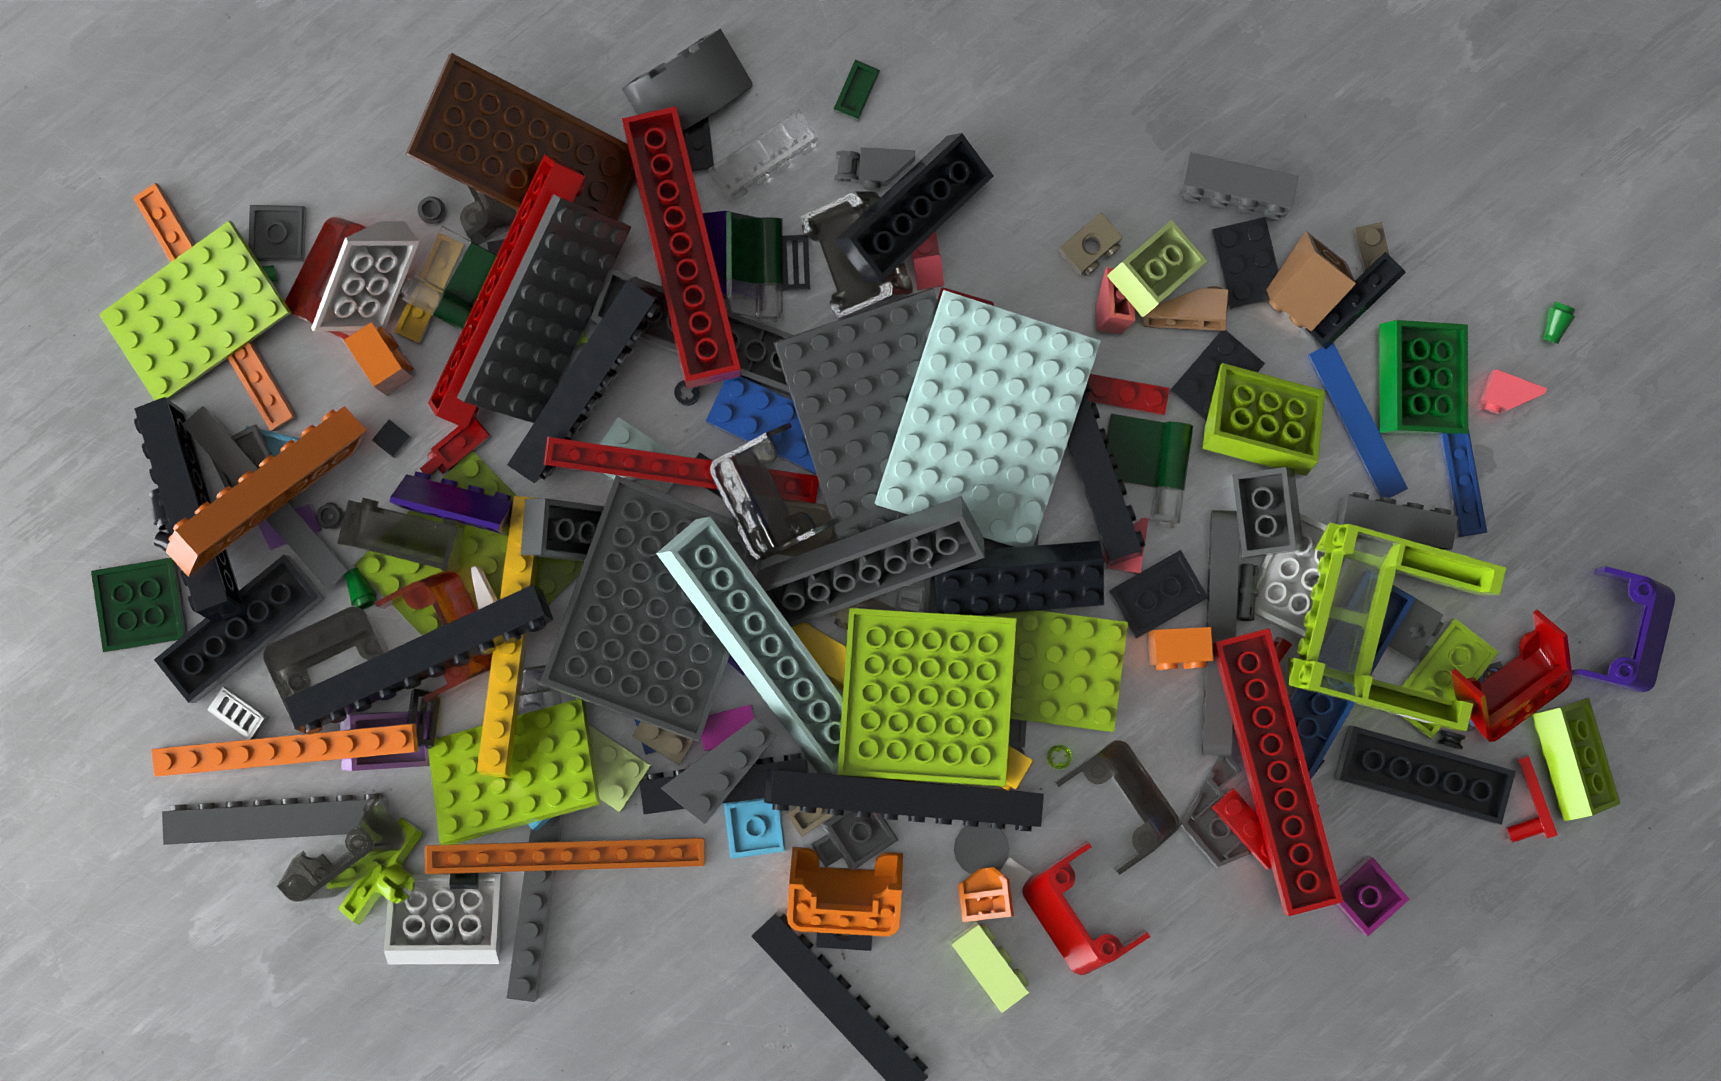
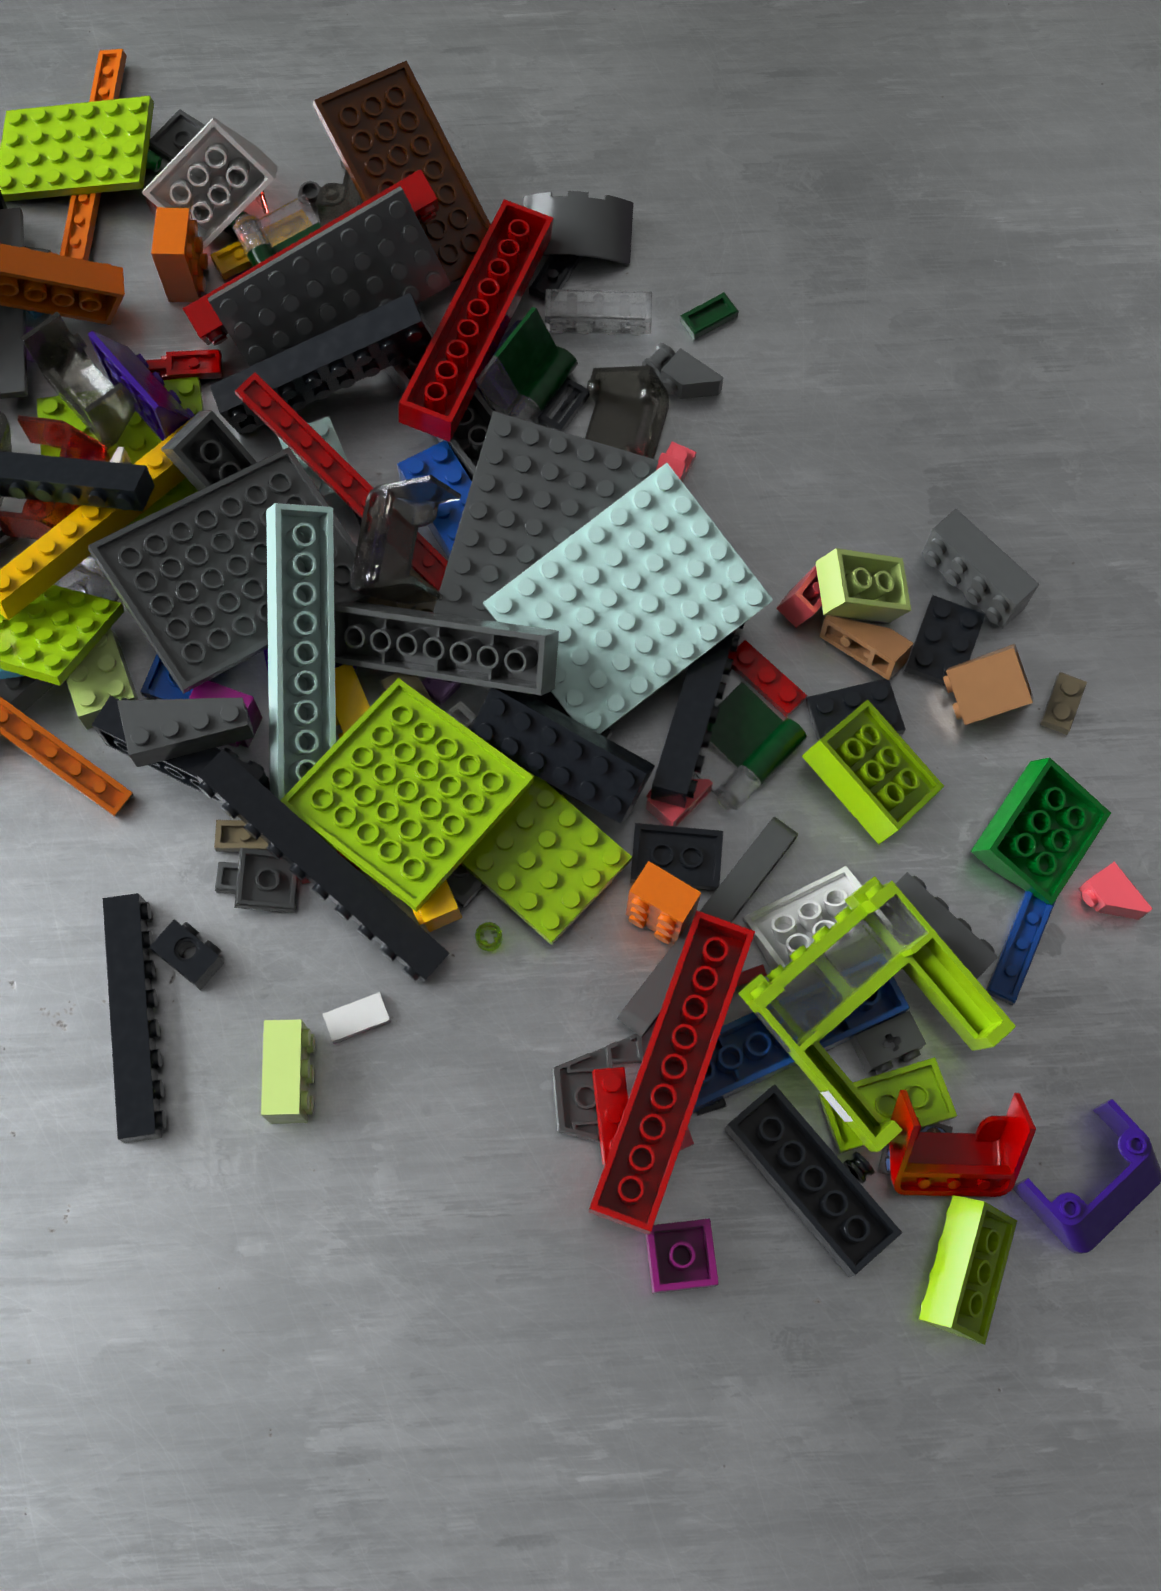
camera: 30 degrees right, 15 degrees down
green cone [344,568,377,611] -> none
black tile [372,419,411,458] -> none
dark tan plate [632,721,694,765] -> none
black bush [674,380,700,406] -> none
medium azure tile [724,798,786,859] -> none
orange windscreen [787,847,903,936] -> none
black brick [835,133,994,283] -> none
dark grey tile [954,822,1009,875] -> none
orange slope [958,867,1014,922] -> none
red windscreen [1022,841,1150,975] -> none
clear smoke windscreen [1054,740,1180,875] -> none
dark tan brick [1058,212,1123,276] -> none
dark grey brick [1232,467,1304,558] -> none
dark grey pin [1237,564,1259,621] -> none
black plate [1305,252,1406,349] -> none
blue tile [1308,342,1408,498] -> none
red piece [1507,754,1558,843] -> none

